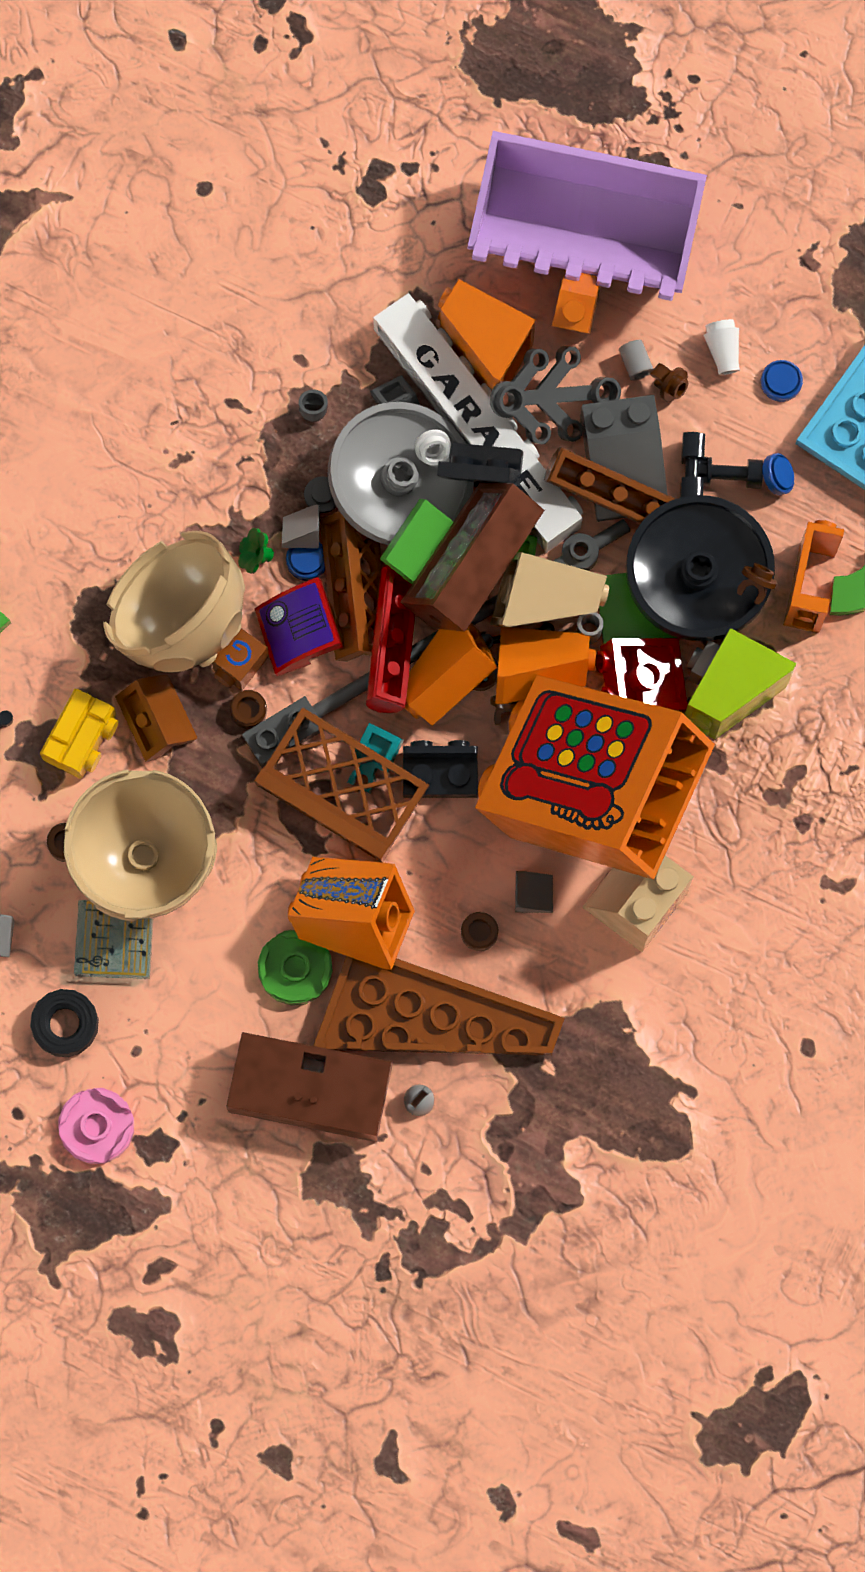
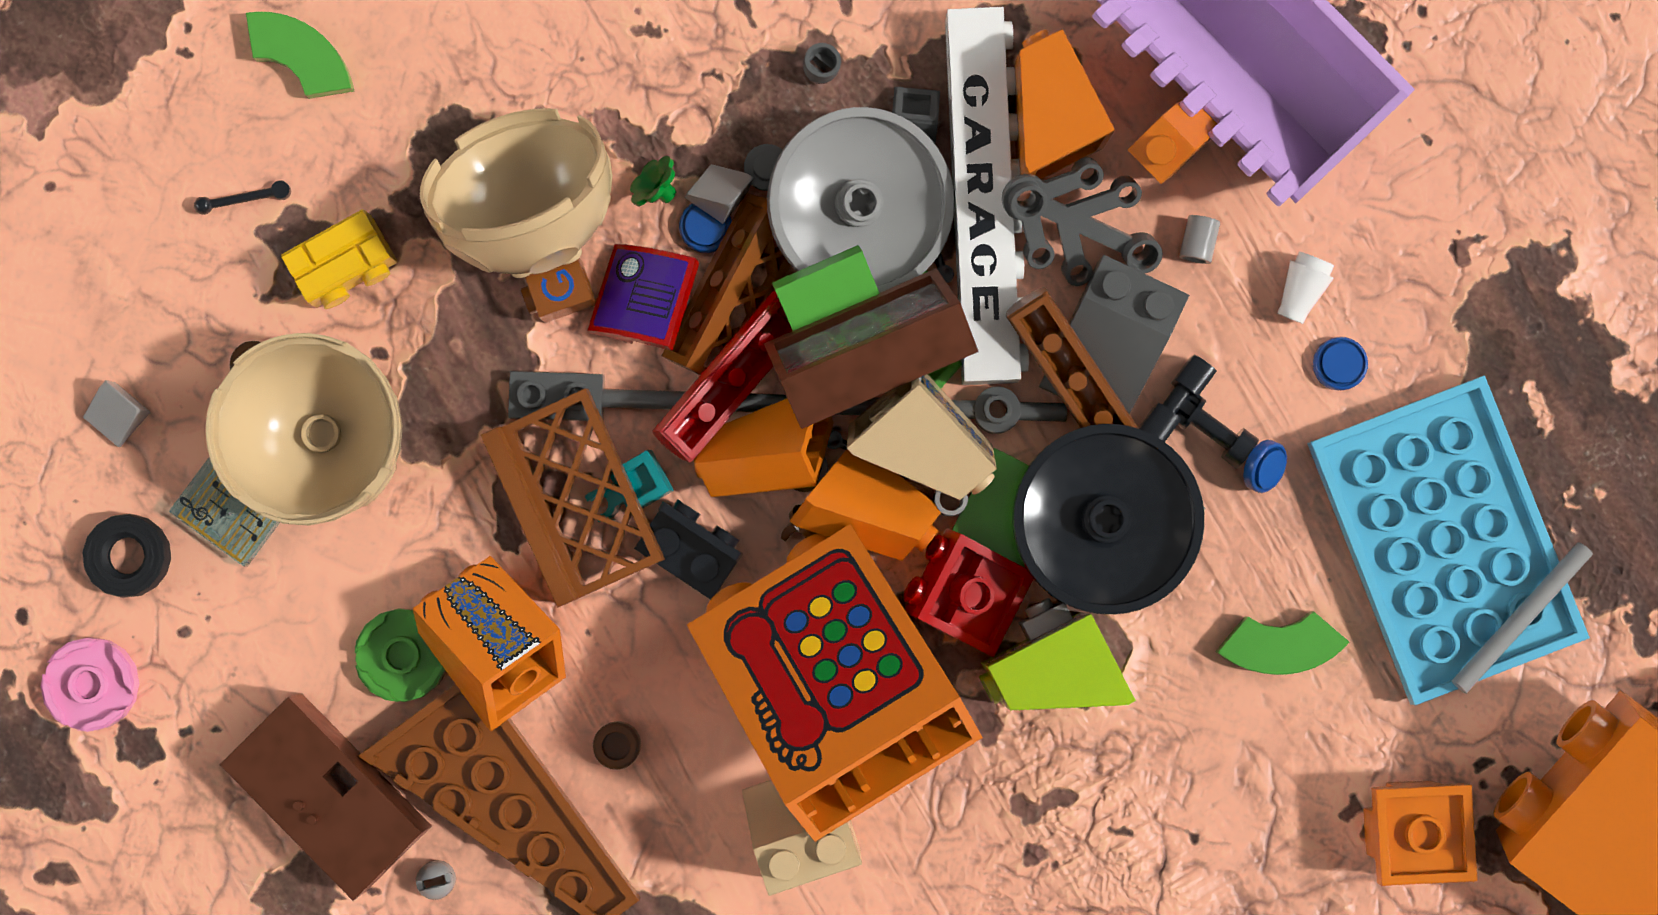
camera: 35 degrees right, 10 degrees up
dark orange panel [115,675,197,762] -> none
reddish brown tile [230,690,267,729] -> none
white plate [414,430,451,466] -> none
black bracket [437,443,524,486] -> none
dark grey slope [515,871,553,913] -> none
reddish brown plate [650,363,689,402] -> none
reddish brown plate [737,563,777,604] -> none
orange panel [783,520,845,633] -> none

